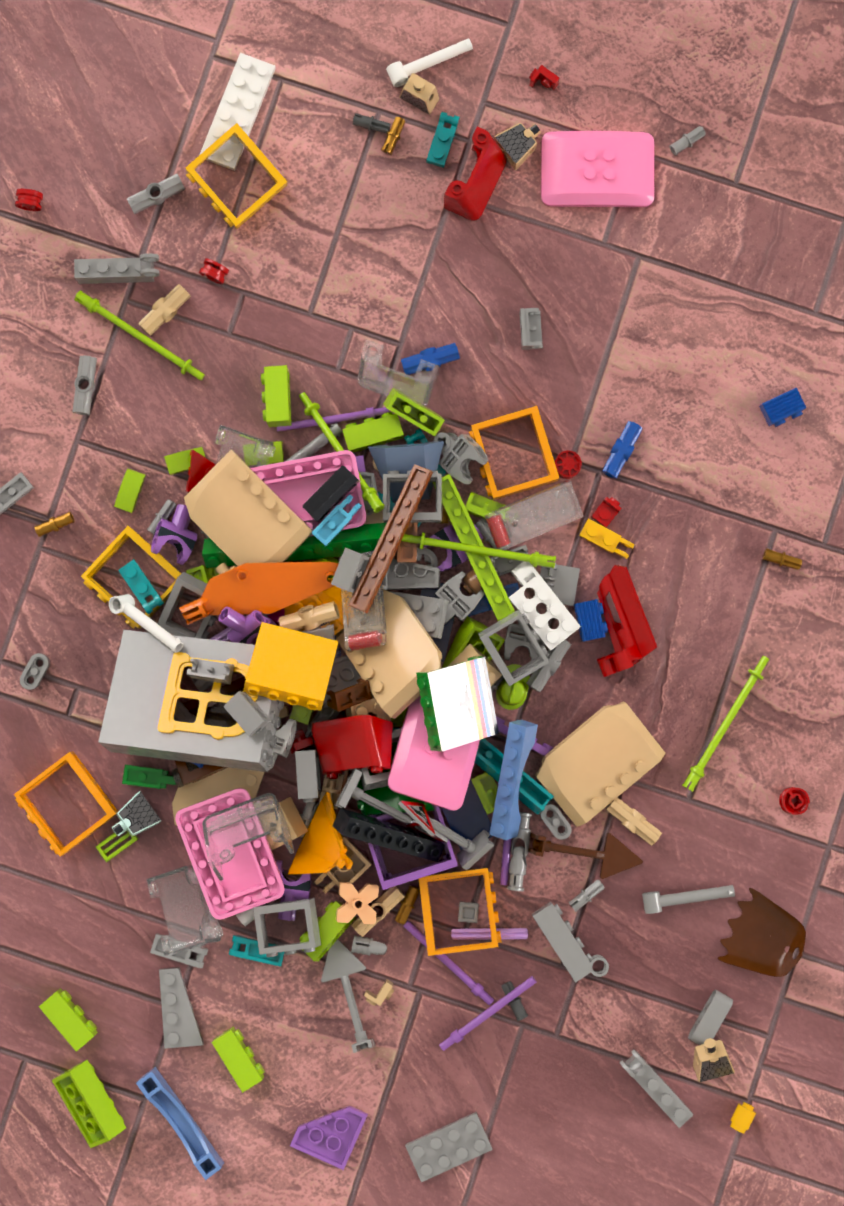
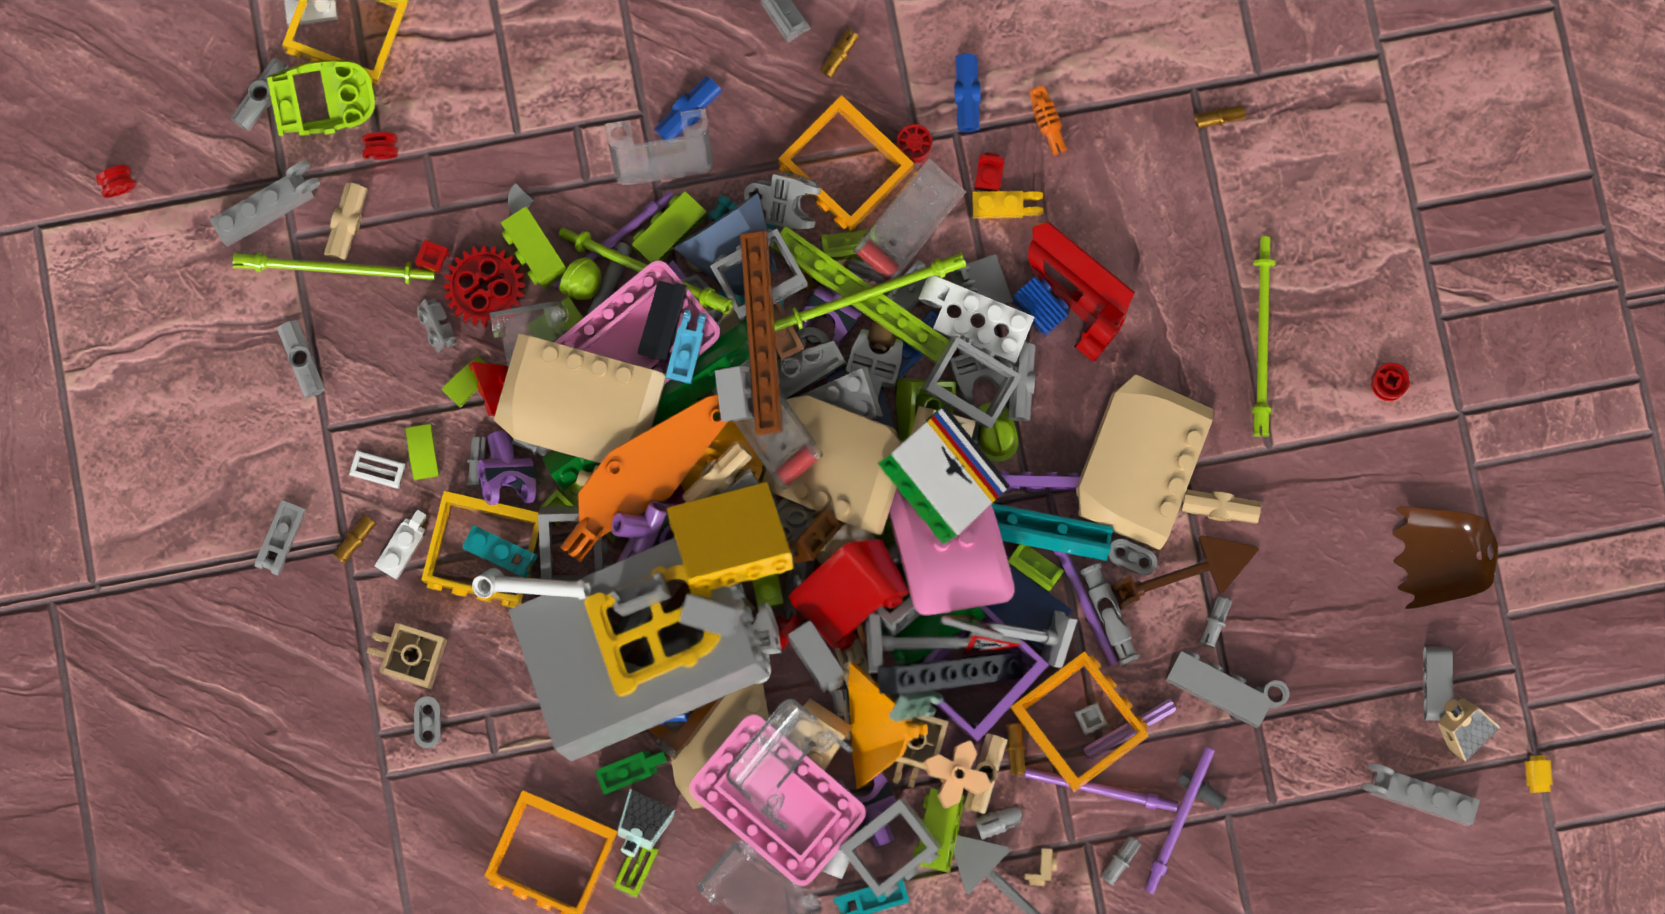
camera: 30 degrees left, 5 degrees down
lime brick [383,388,445,436] -> none
medium blue arch [489,719,538,840] -> none
light grey piece [642,885,735,914] -> none
none -> lime slope [267,60,375,136]
none -> white tile [349,450,406,489]
none -> tan hinge [366,623,447,690]
none -> white hinge [375,510,428,580]
none -> red panel [415,239,451,273]
none -> light grey hinge [417,298,457,354]
none -> red gear [443,245,526,328]
none -> light grey tile [508,183,534,215]
none -> lime hat [559,257,602,300]
none -> pearl gold pin [819,29,860,79]
none -> sand green hinge [889,690,944,722]
none -> orange hinge [1030,85,1068,156]
none -> light grey axle [1100,836,1141,886]

